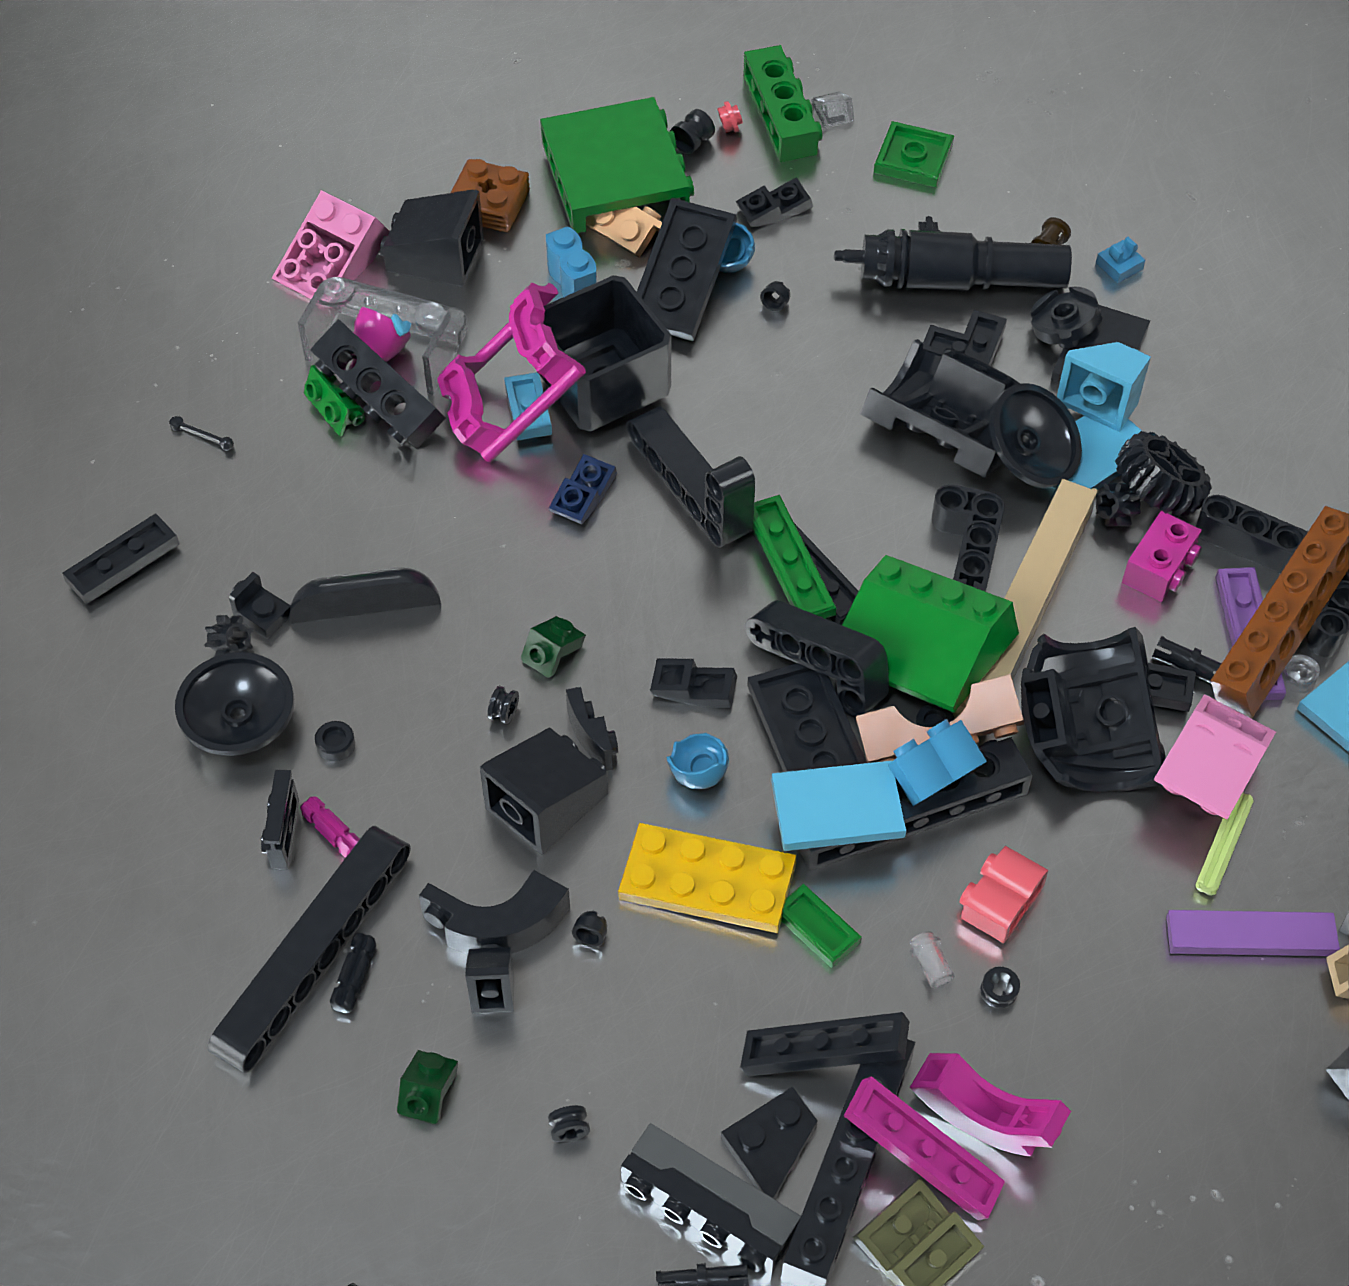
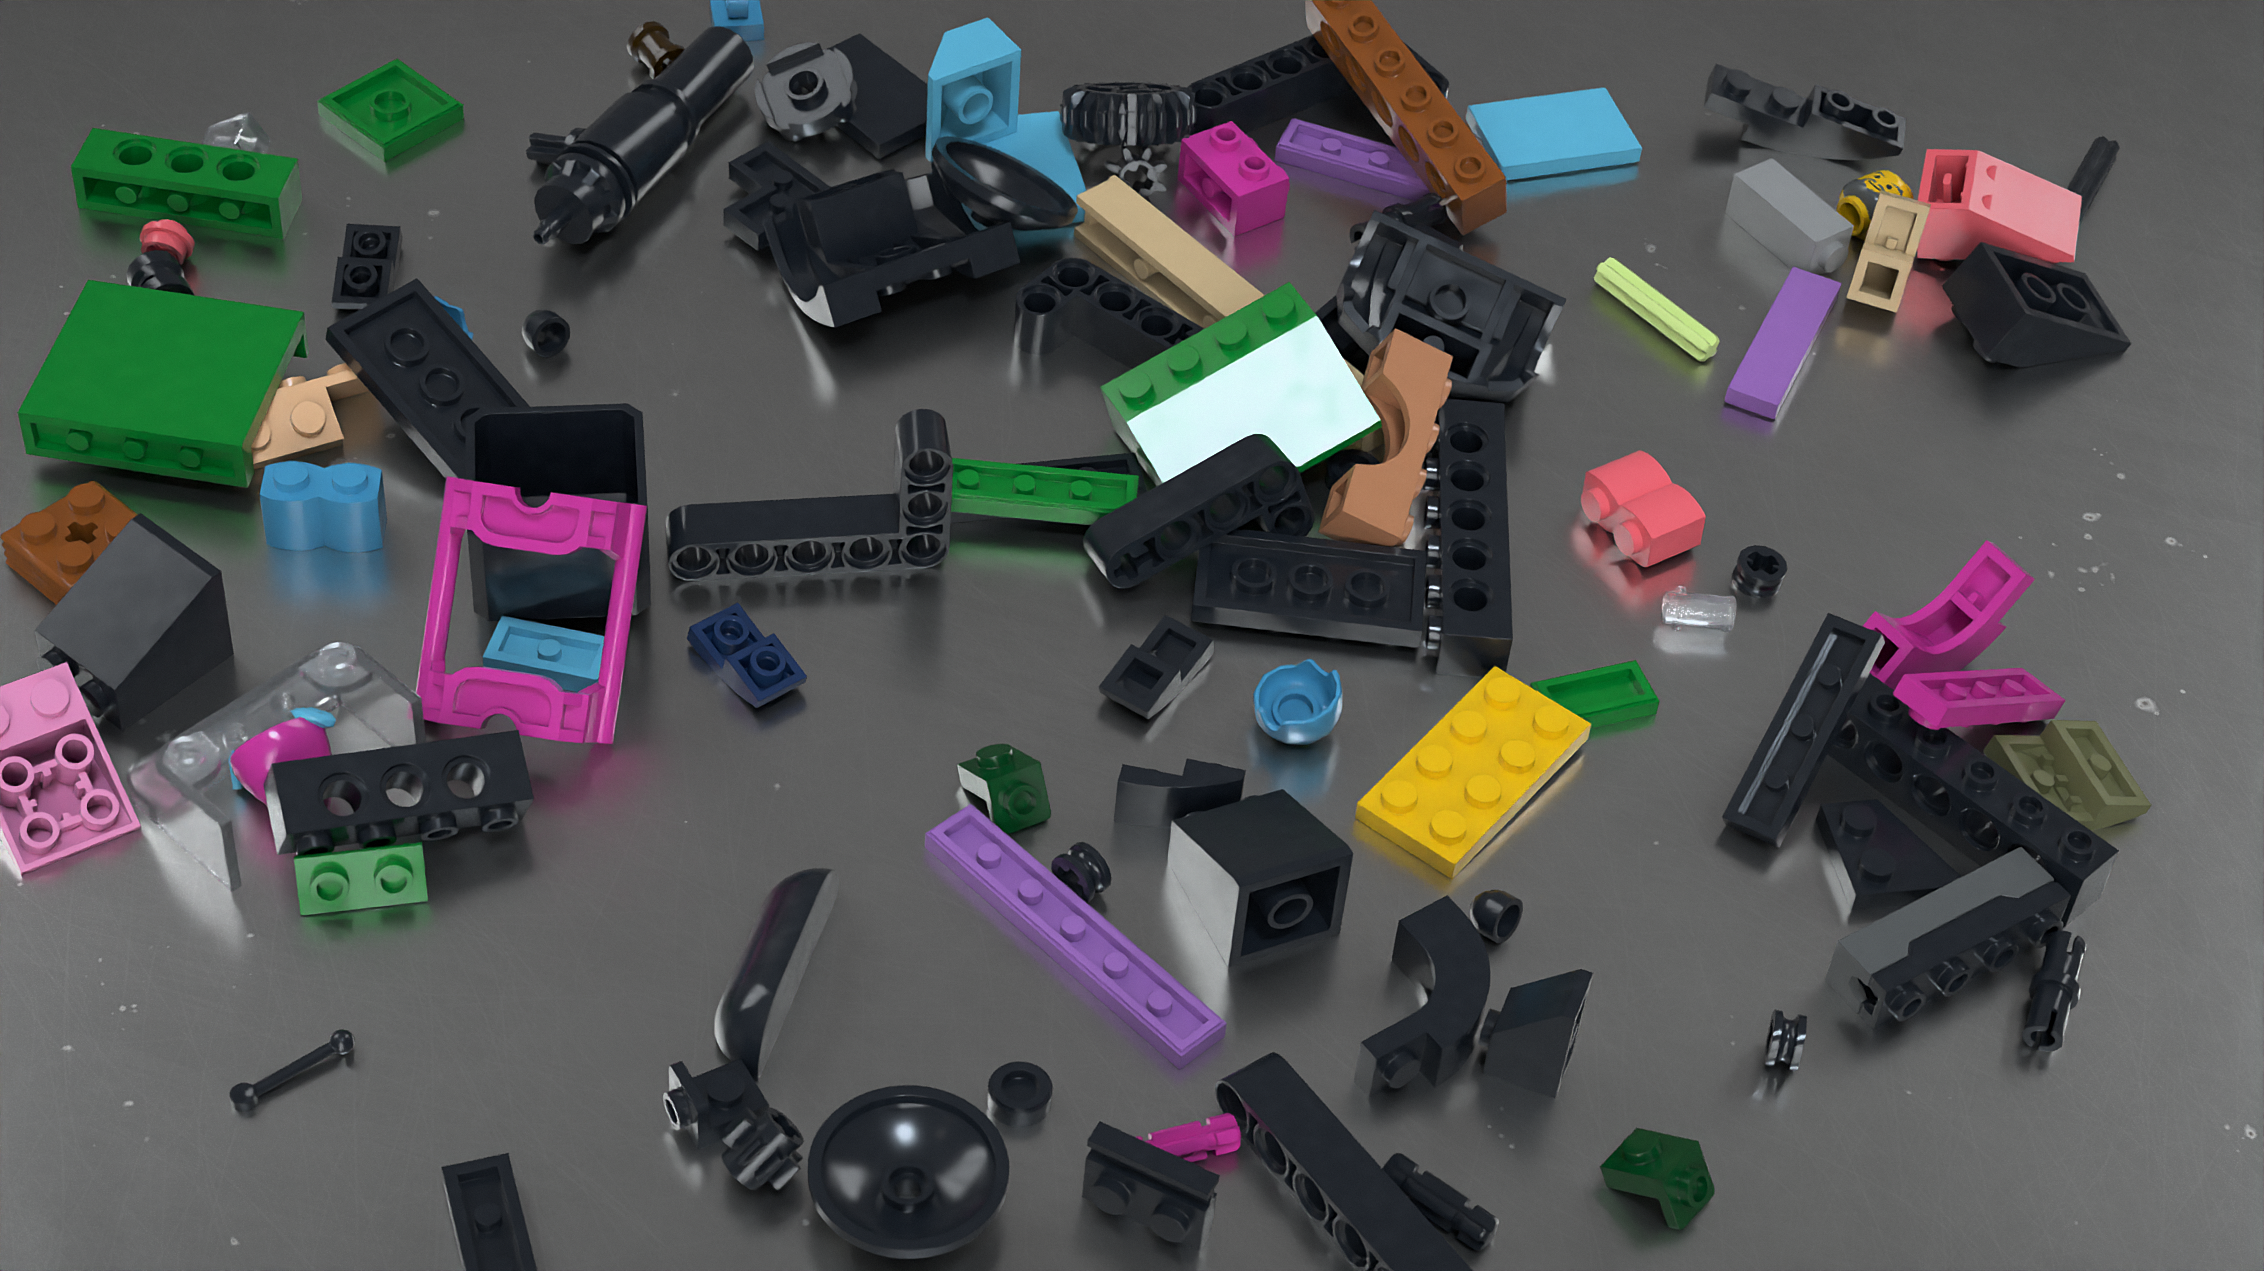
camera: 70 degrees left, 10 degrees down
medium azure tile [771,761,906,851] -> none
dark azure brick [888,719,987,806] -> none
bright pink slope [1154,694,1276,819] -> none
none -> medium lavender tile [925,804,1227,1070]

